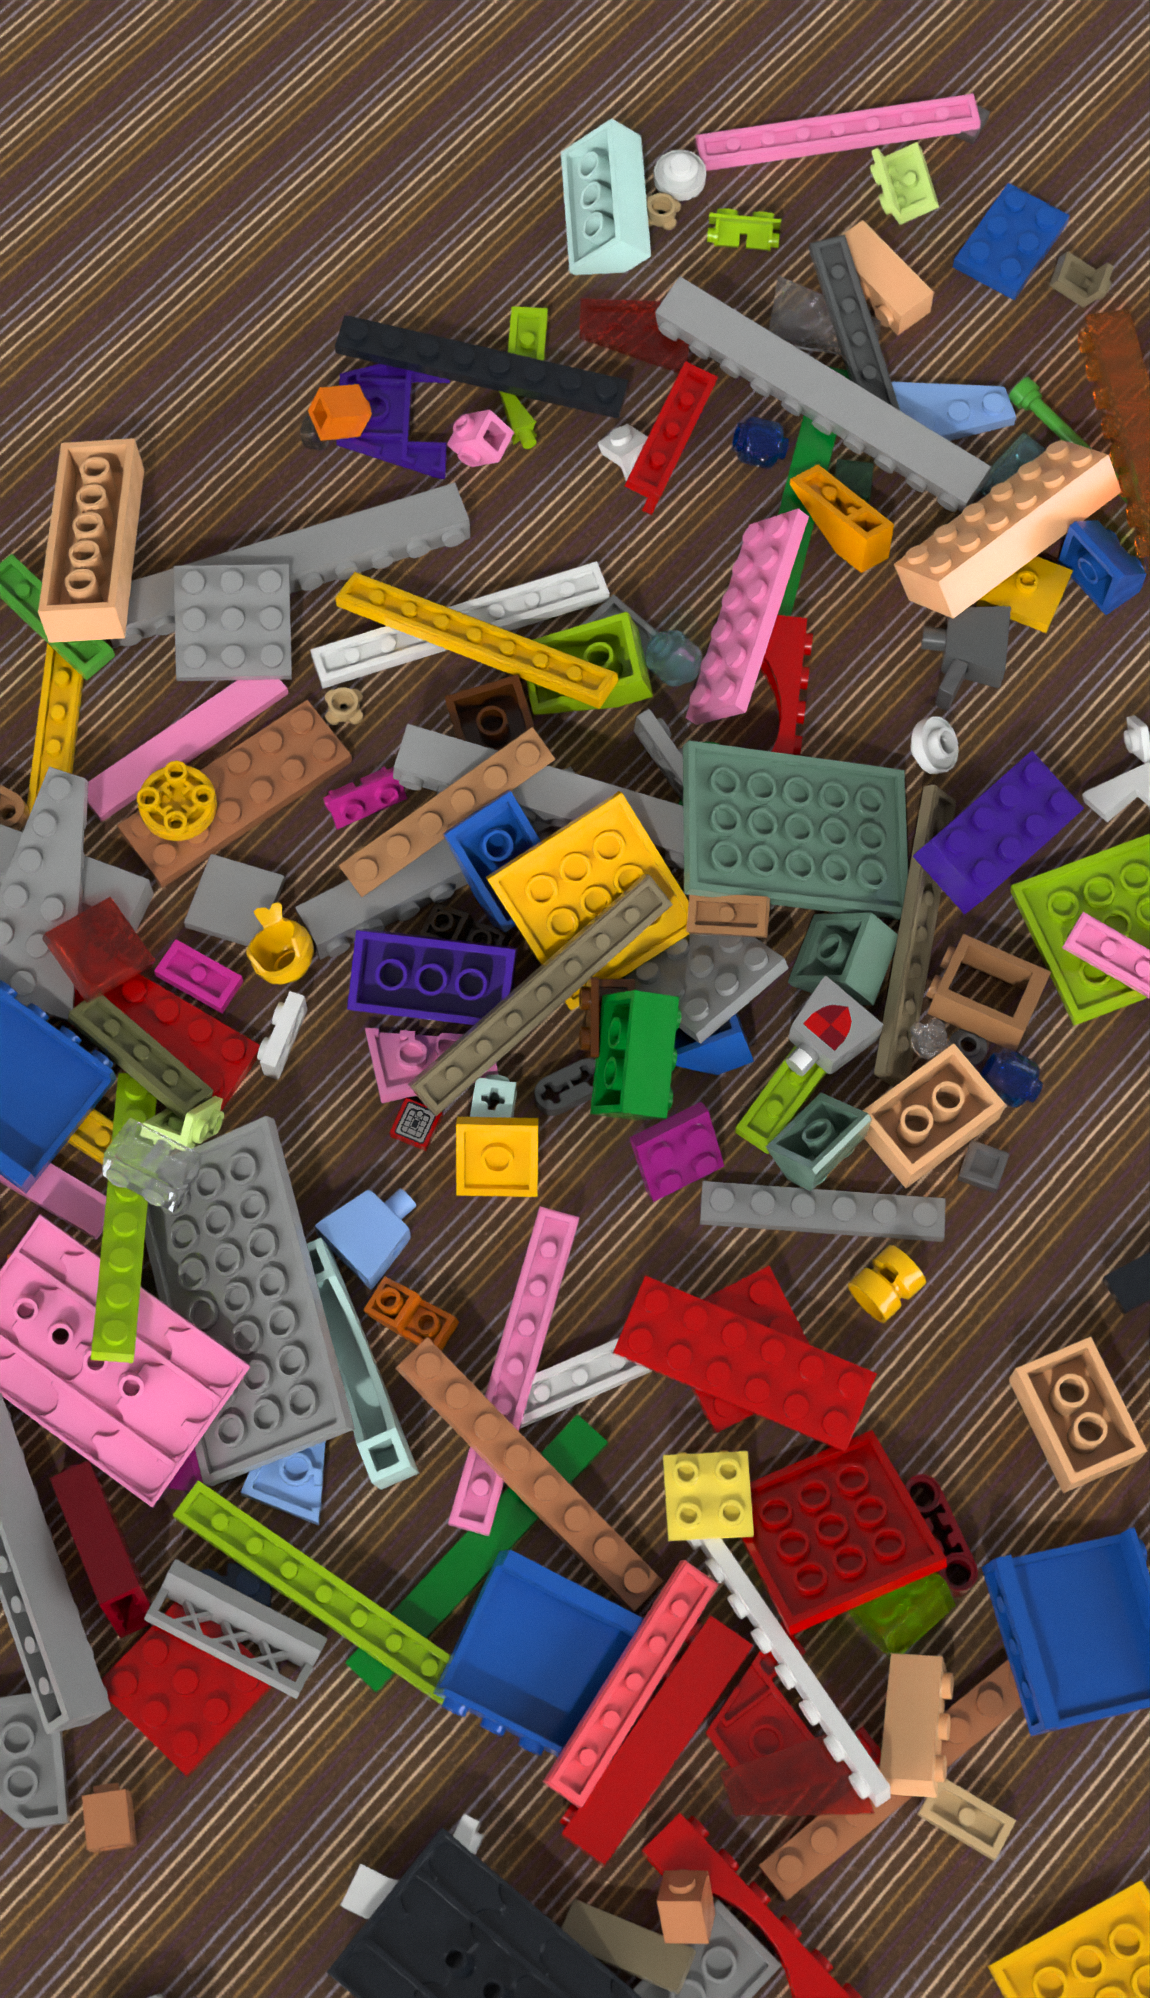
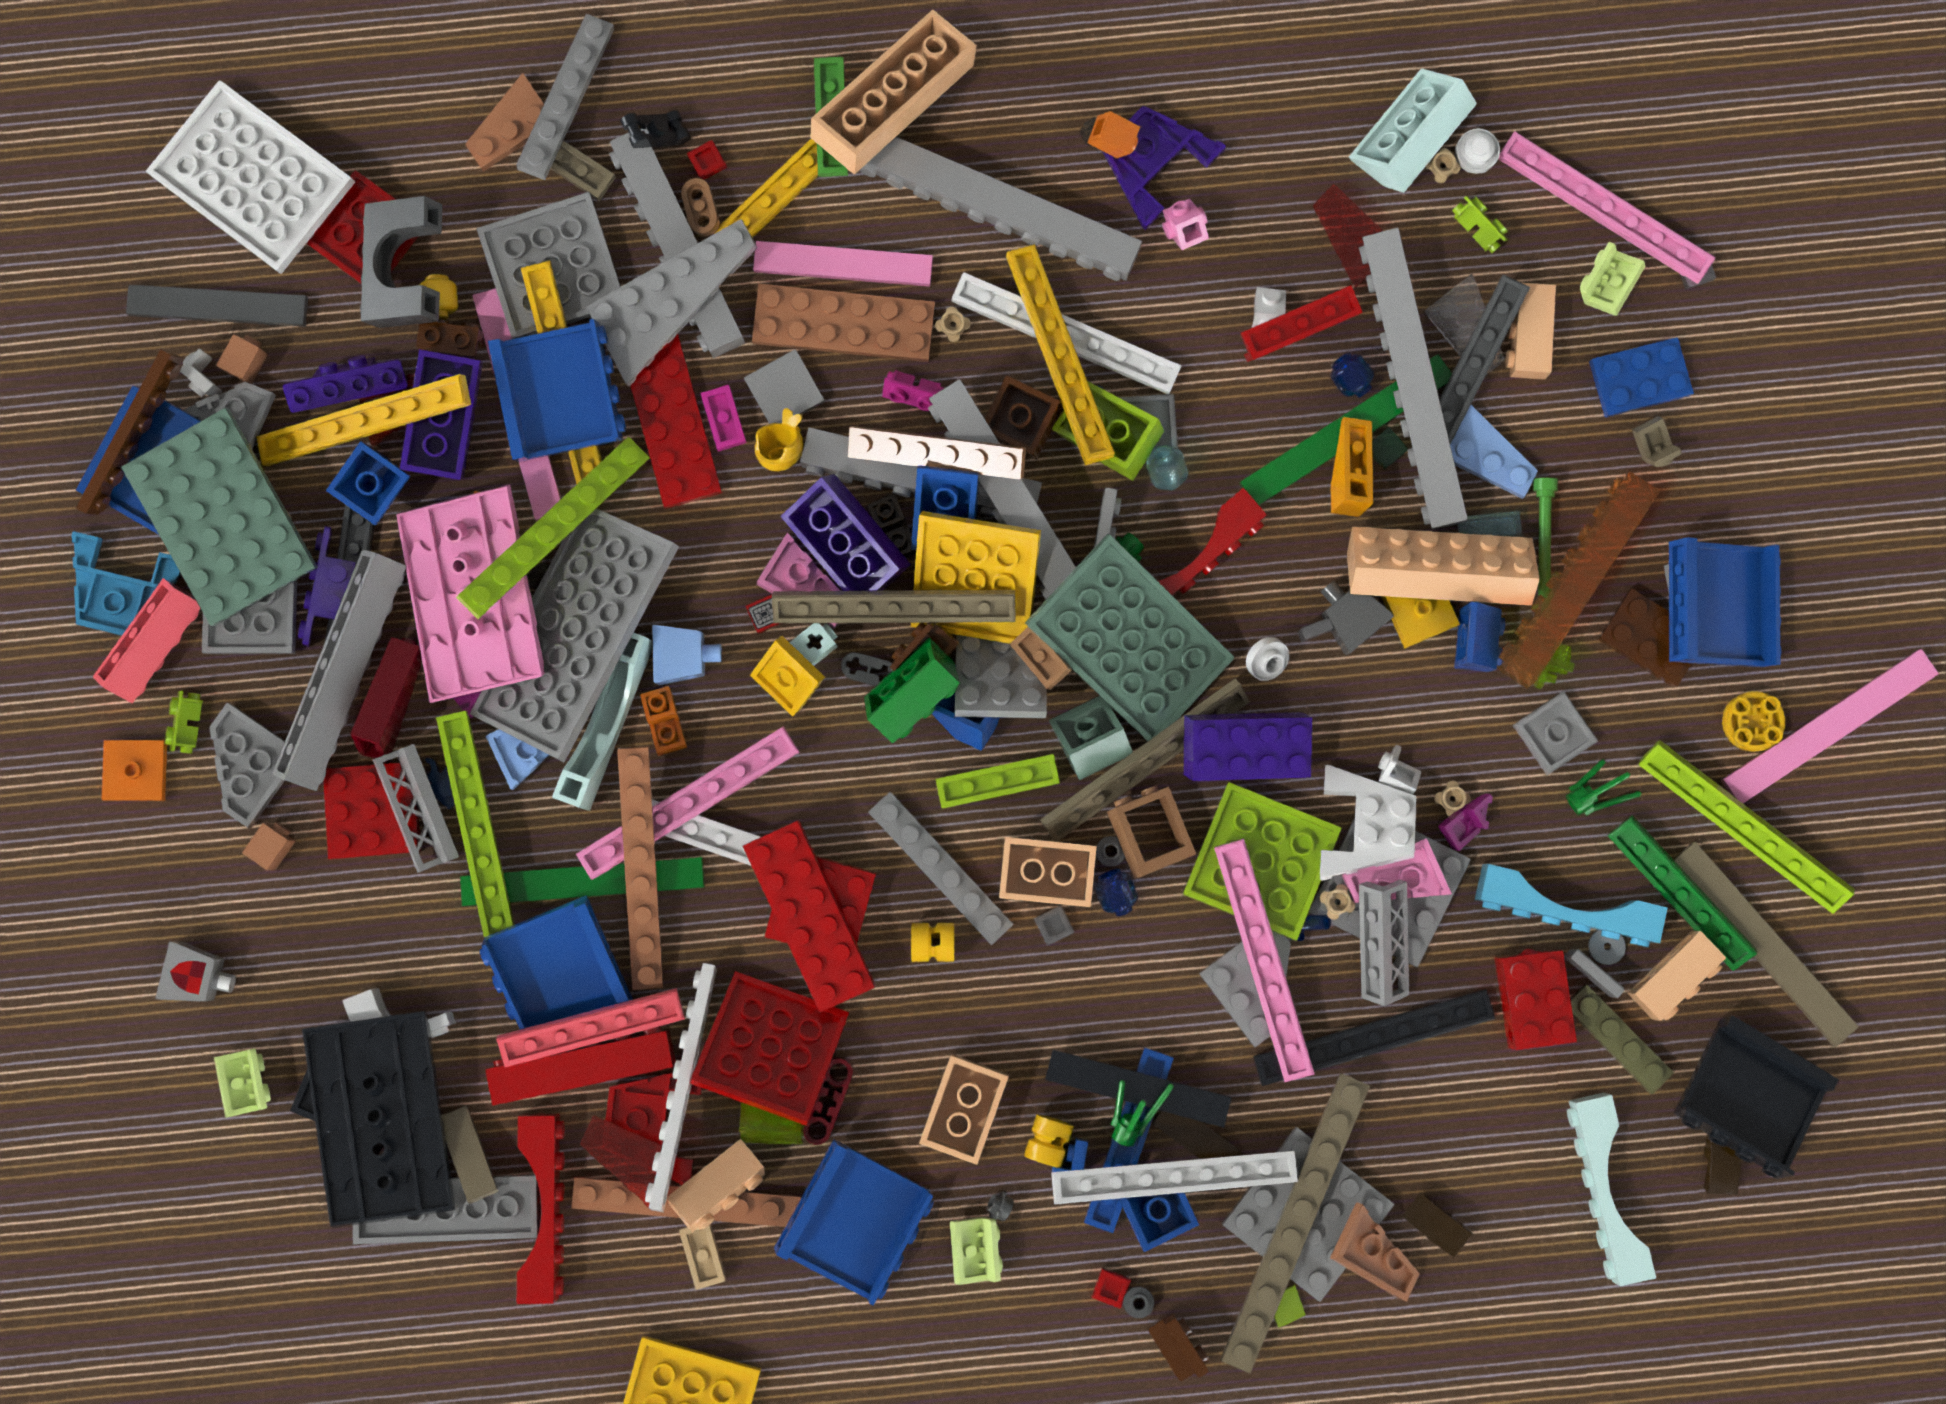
camera: 45 degrees right, 15 degrees up
clear red plate [42,896,155,1004] -> none
olive plate [67,990,214,1122] -> none
clear brick [102,1118,202,1212] -> none
yellow tile [136,761,217,841] -> none
yellowish green bracket [140,1096,224,1153] -> none
light grey plate [174,564,292,681] -> none
white plate [257,991,308,1080] -> none
black plate [335,315,629,419] -> none
lime piece [499,391,537,449] -> none
lime plate [508,306,548,361] -> none
magenta plate [629,1101,724,1202] -> none
nougat brick [657,1870,716,1944] -> none
light yellow plate [663,1450,754,1541] -> none
bright pink plate [685,508,809,725] -> none
sand green slope [766,1093,872,1191] -> none
light grey torso [785,976,883,1076] -> none
clear plate [911,1019,952,1059] -> none

